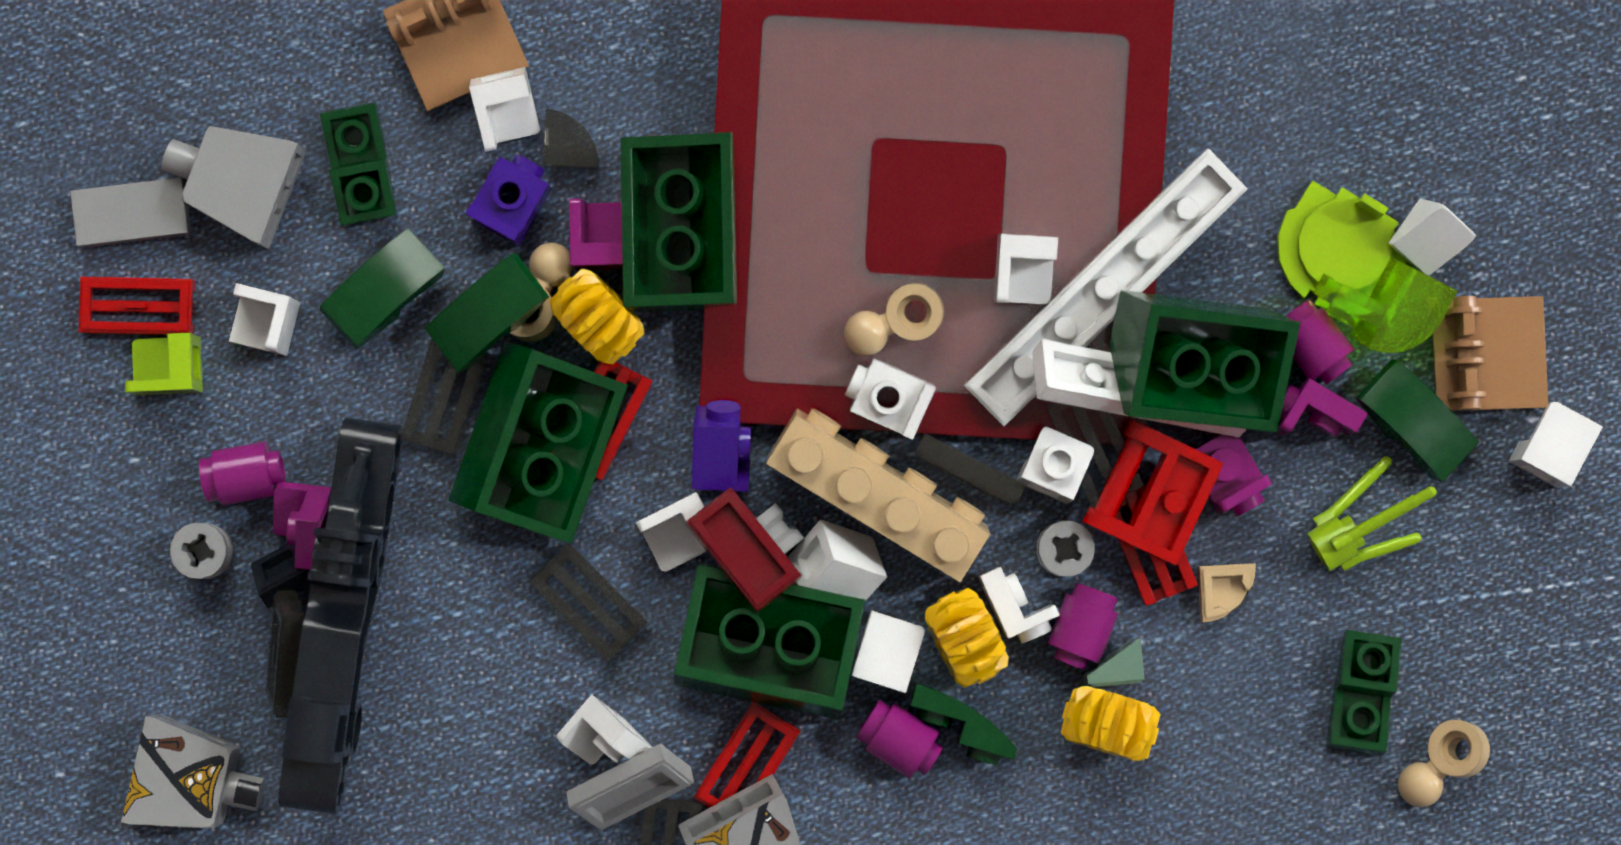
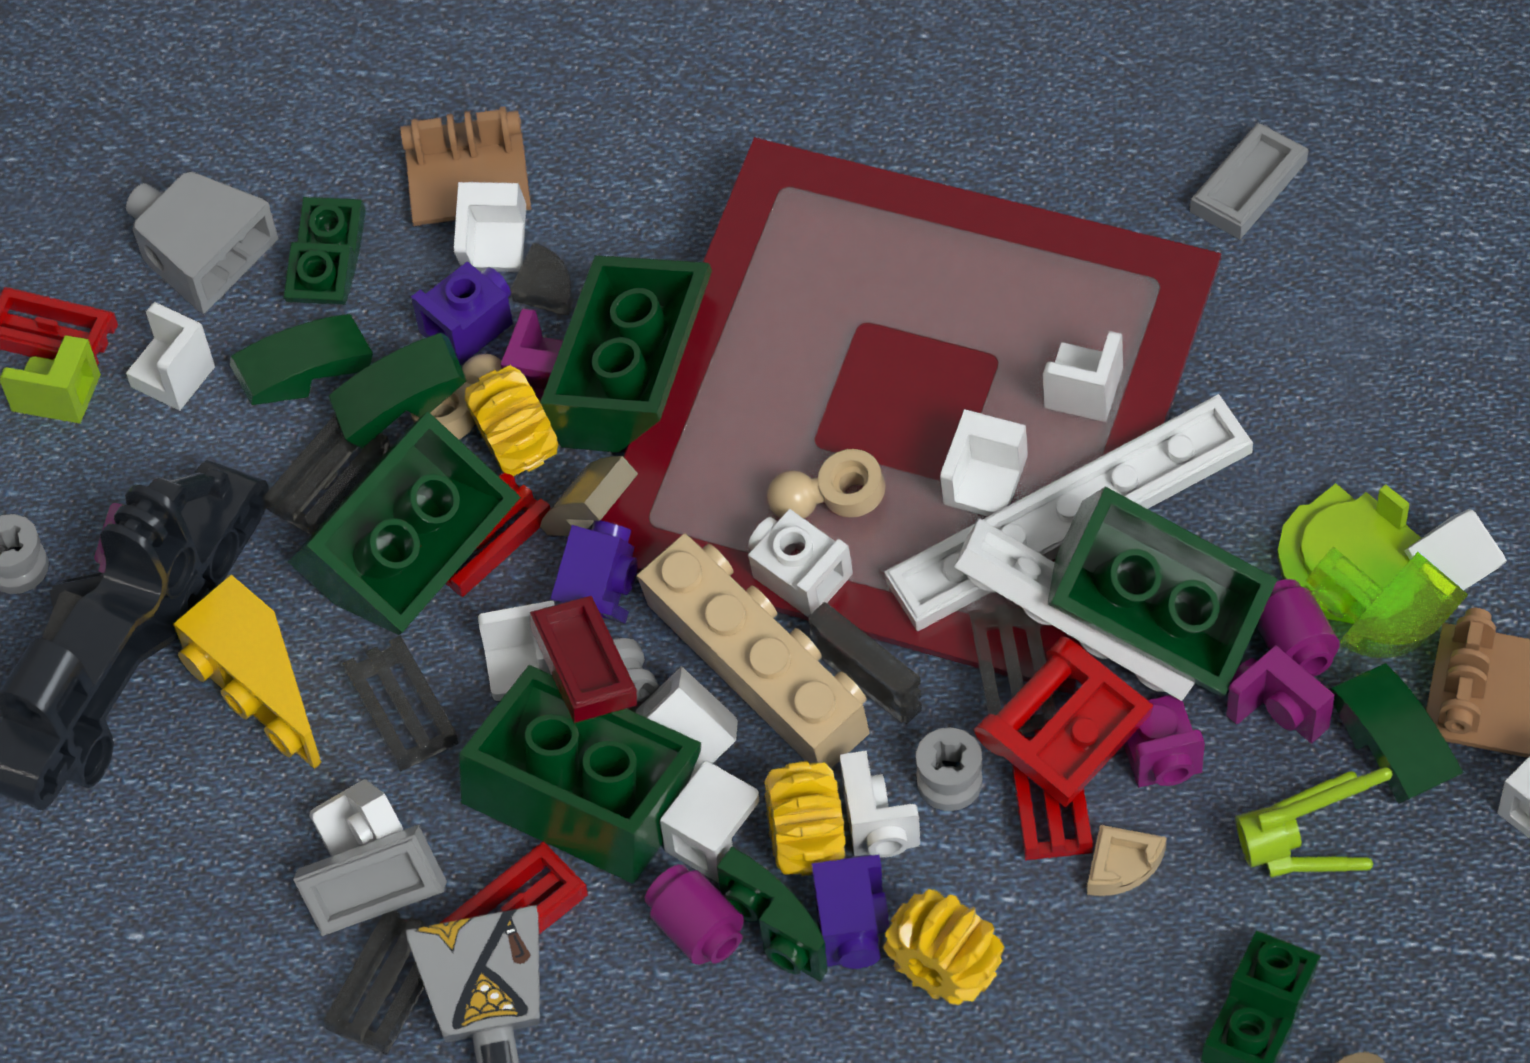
camera: 25 degrees right, 30 degrees down
light grey tile [70,177,192,248] -> none
magenta brick [199,441,286,506] -> none
white bracket [1016,427,1094,504] -> none
magenta brick [1047,583,1118,670] -> none
sand green slope [1082,638,1145,687] -> none
none -> yellow slope [174,575,321,769]
none -> dark tan slope [540,456,638,536]
none -> dark purple brick [812,854,890,969]
none -> white panel [1043,331,1123,422]

